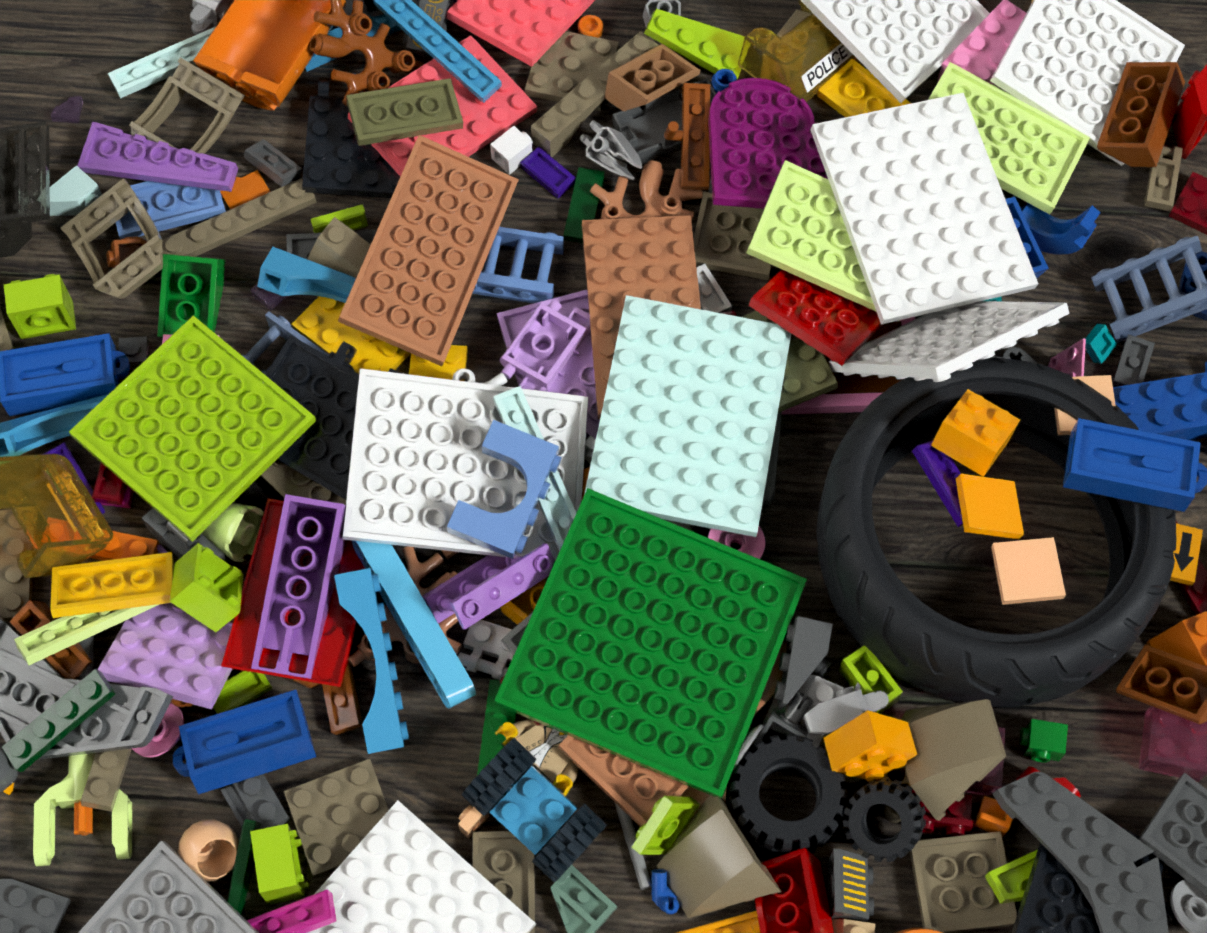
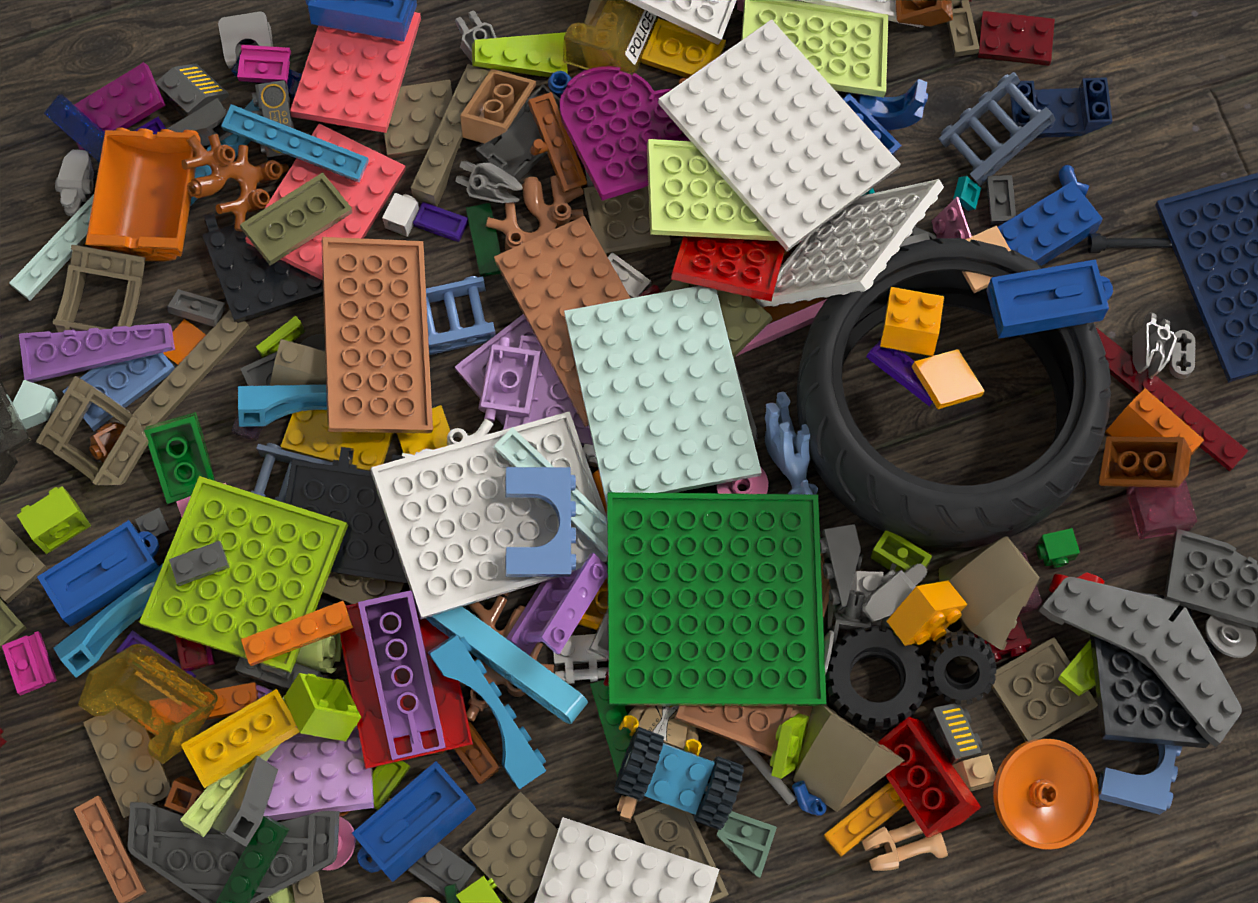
camera: 20 degrees left, 5 degrees up
orange tile [578,15,603,38] -> none
orange panel [974,796,1012,837] -> none
light nougat tile [991,537,1066,605] -> none
light orange tile [1170,523,1203,586] -> none
none -> dark grey plate [169,541,230,586]
none -> dark grey slope [212,755,278,847]
none -> orange plate [241,601,353,666]
none -> light blue animal [765,392,818,495]

